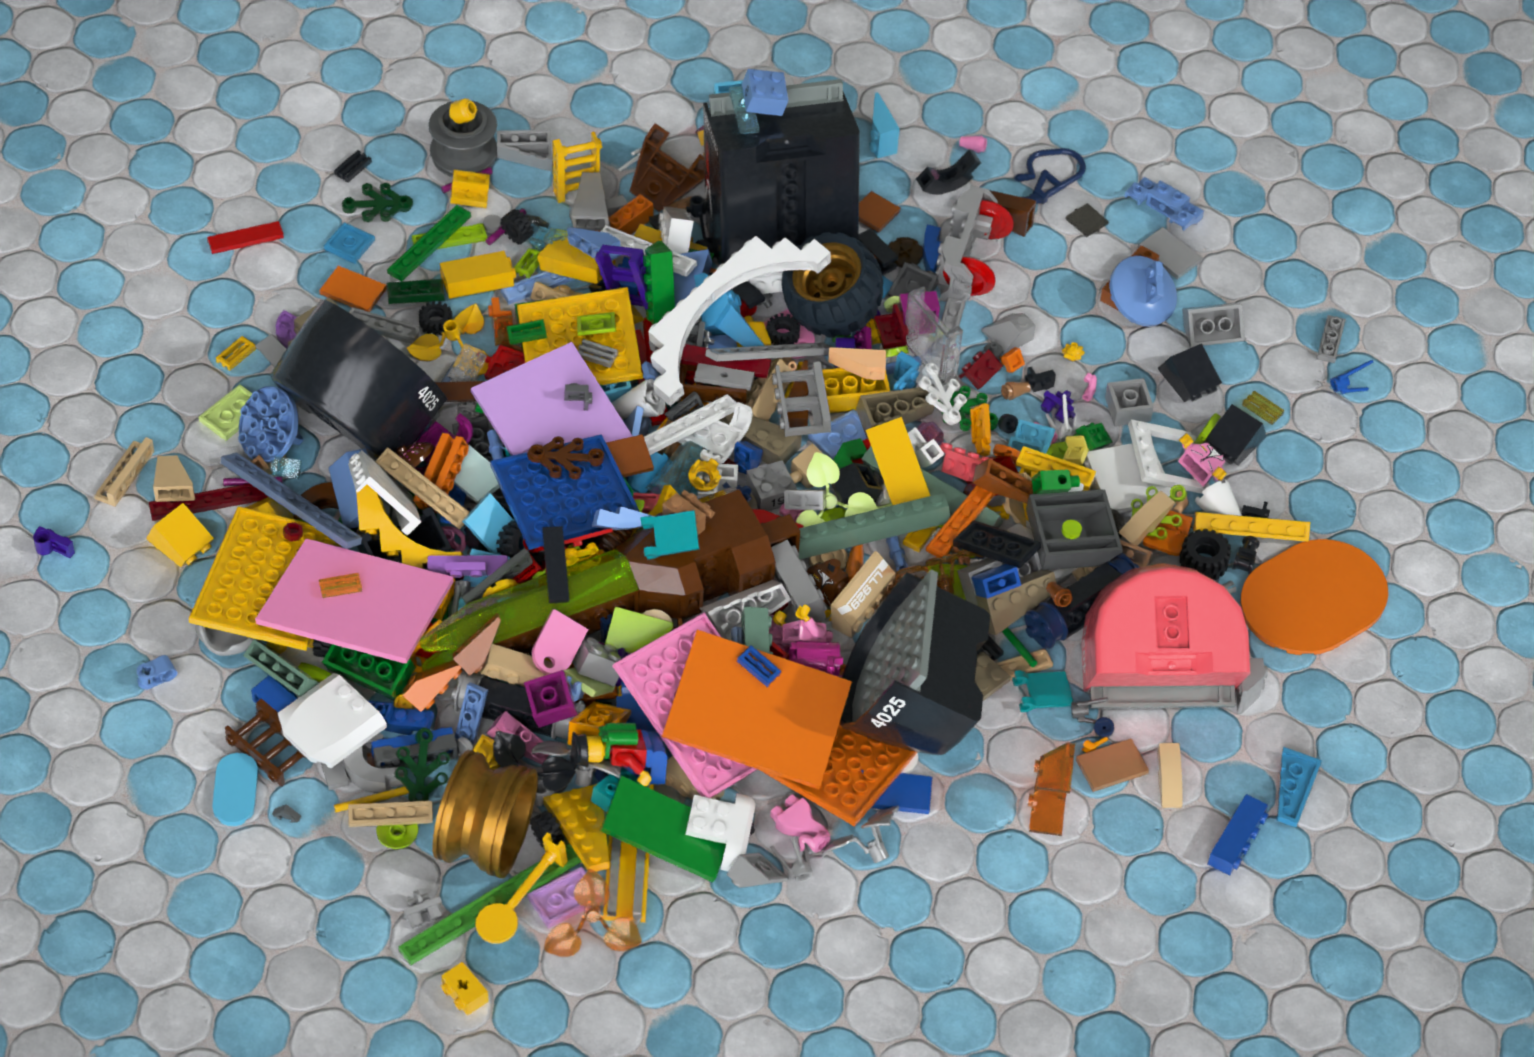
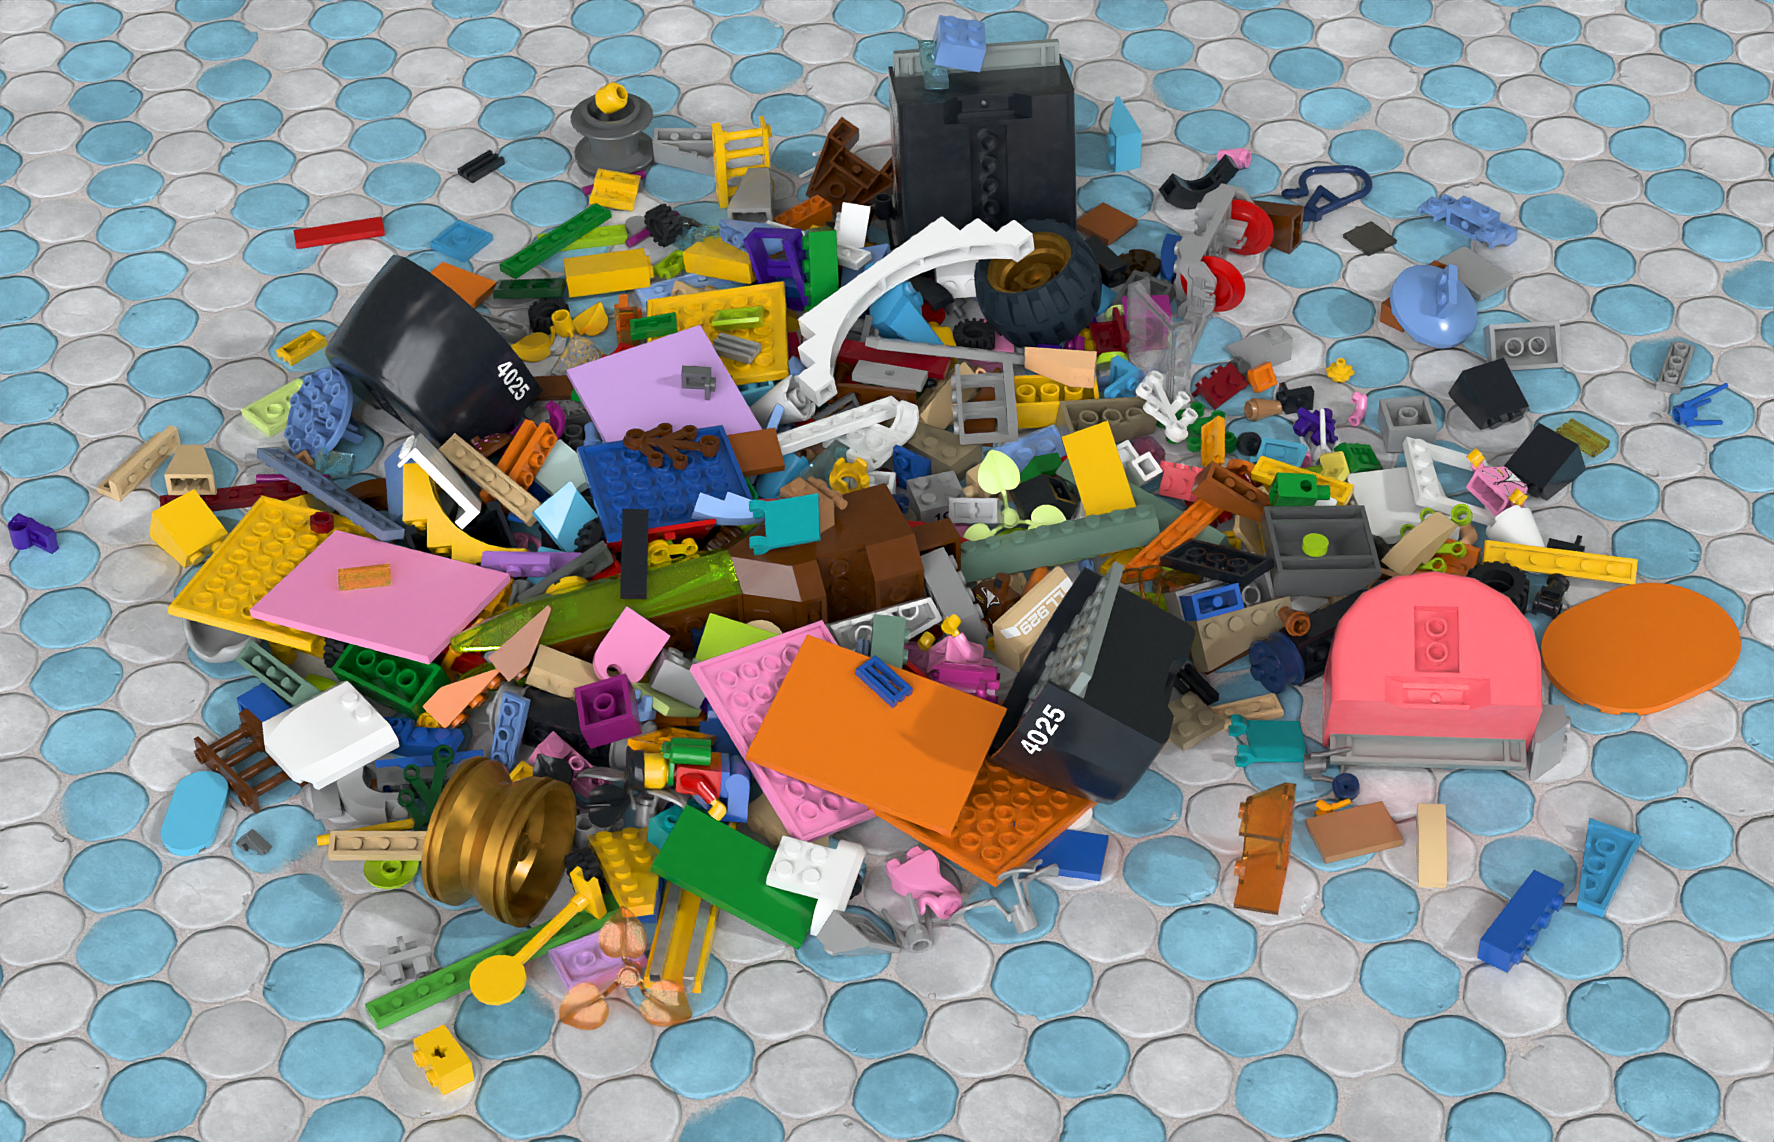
camera: 10 degrees right, 10 degrees down
medium blue piece [136,655,178,690] -> none
dark green plant [342,183,413,222] -> none
green bar [1001,627,1037,667] -> none
lime tile [1194,413,1221,445] -> none

